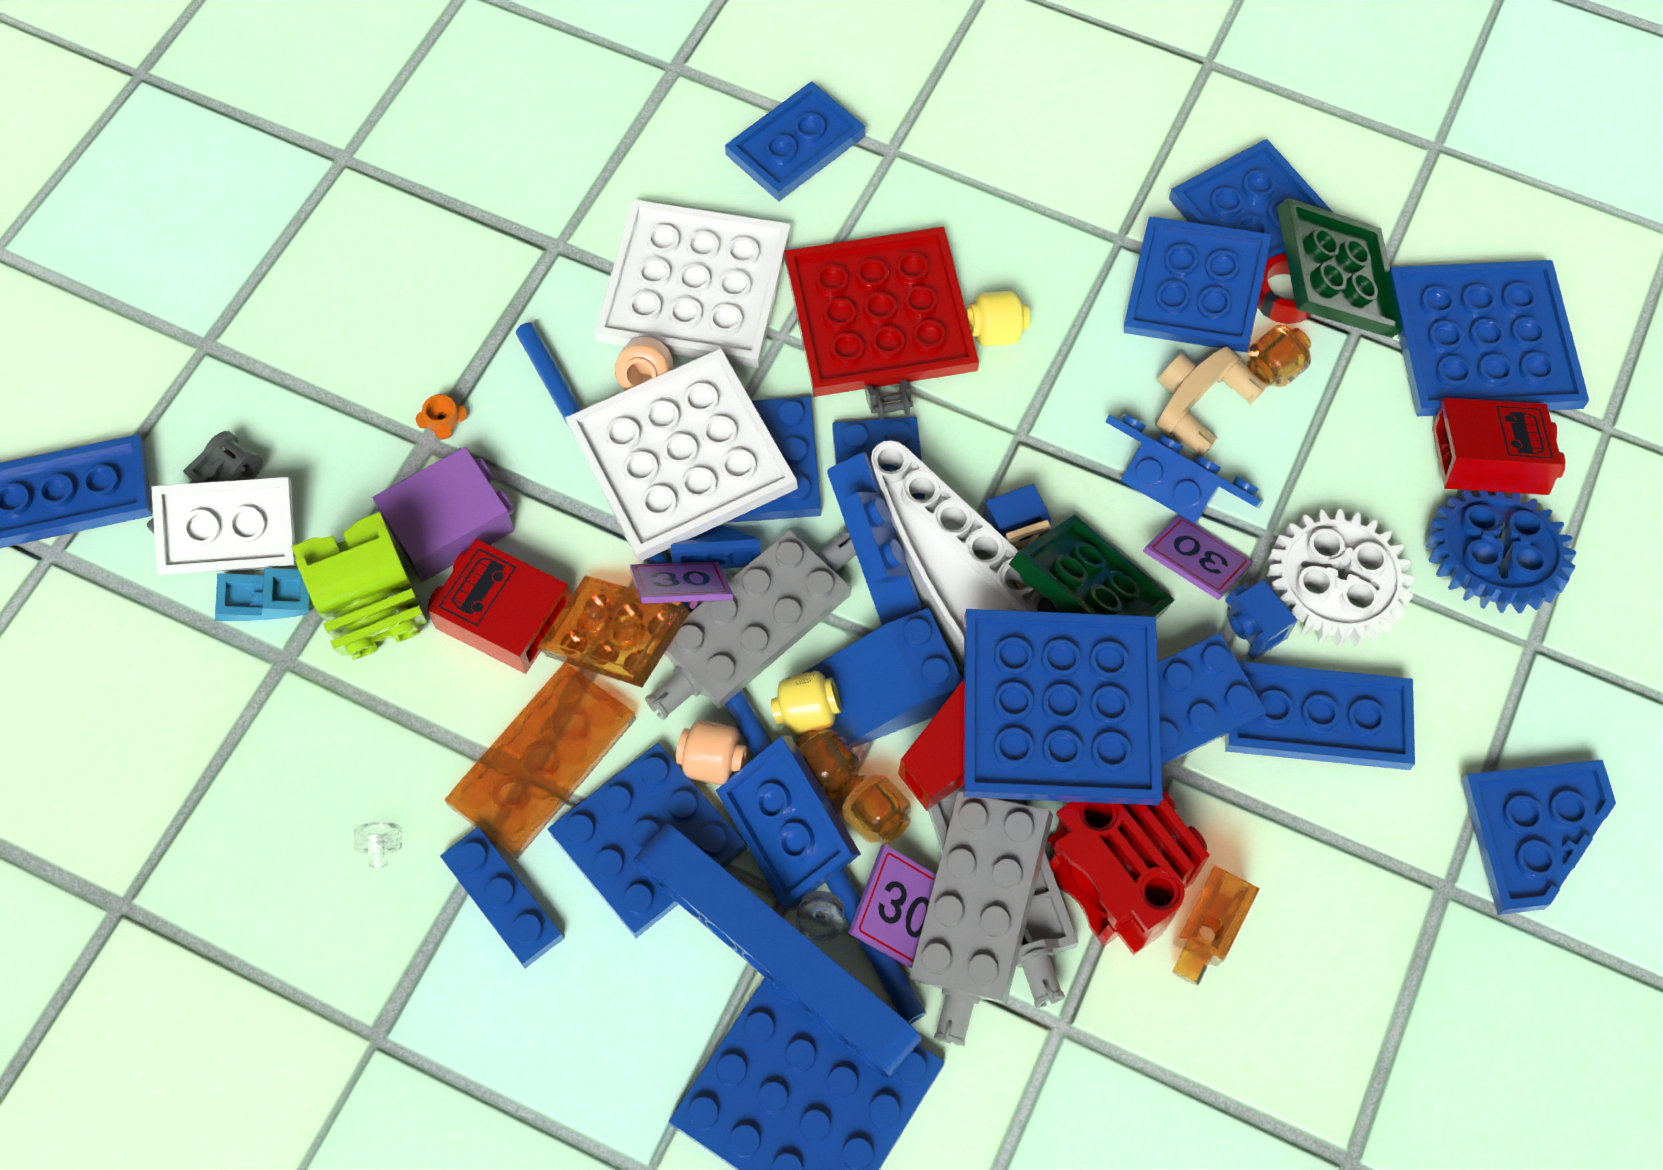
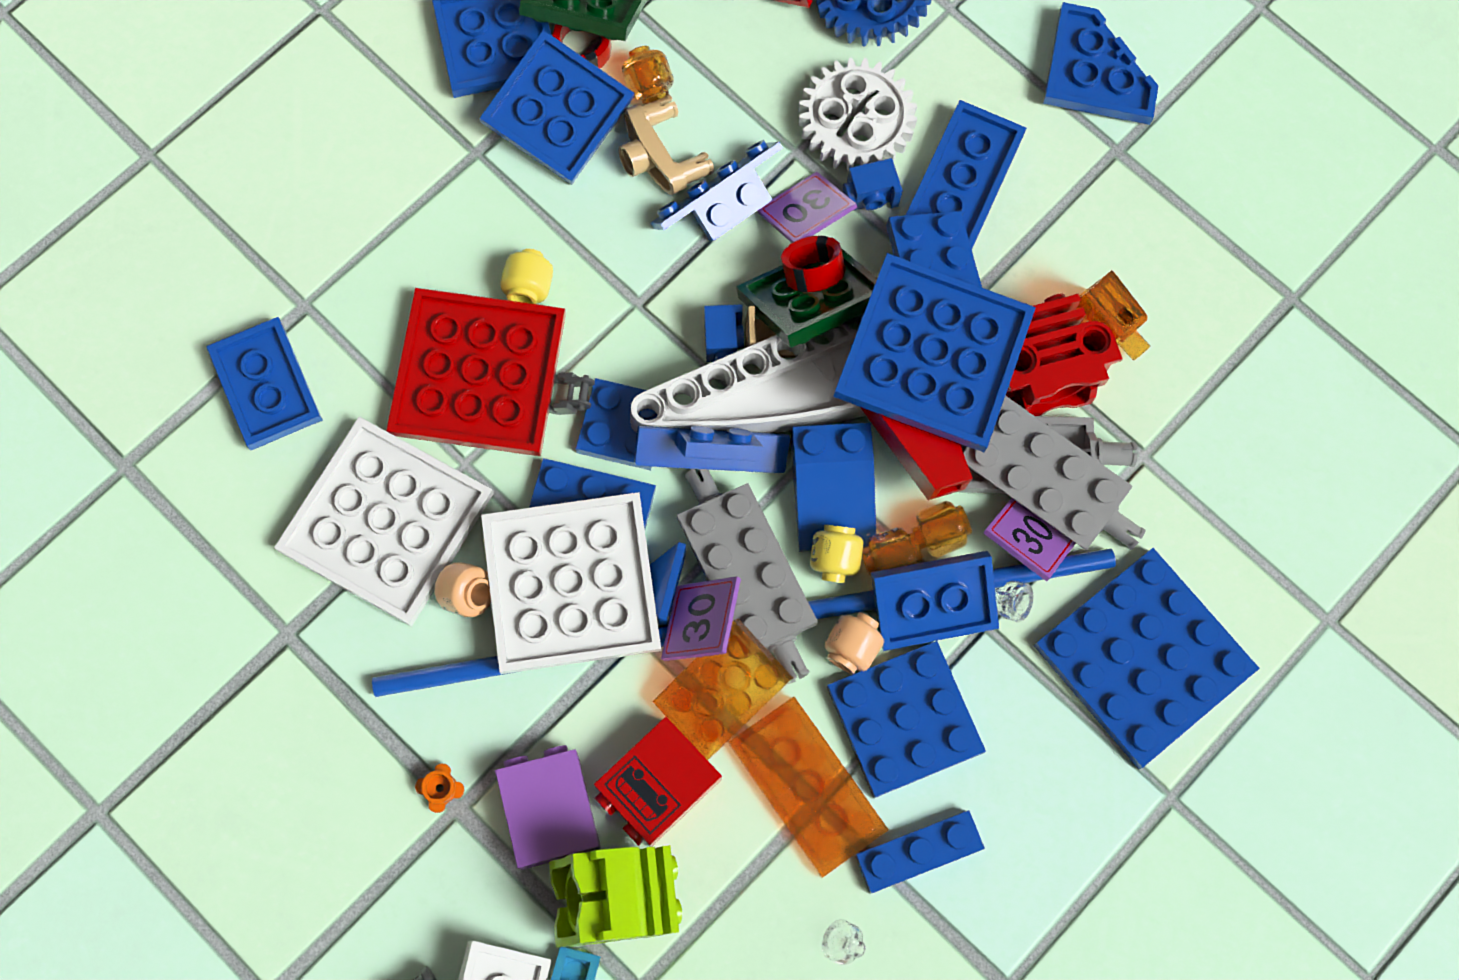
camera: 75 degrees left, 10 degrees up
blue beam [633,824,922,1079] -> none
none -> red piece [781,236,846,292]

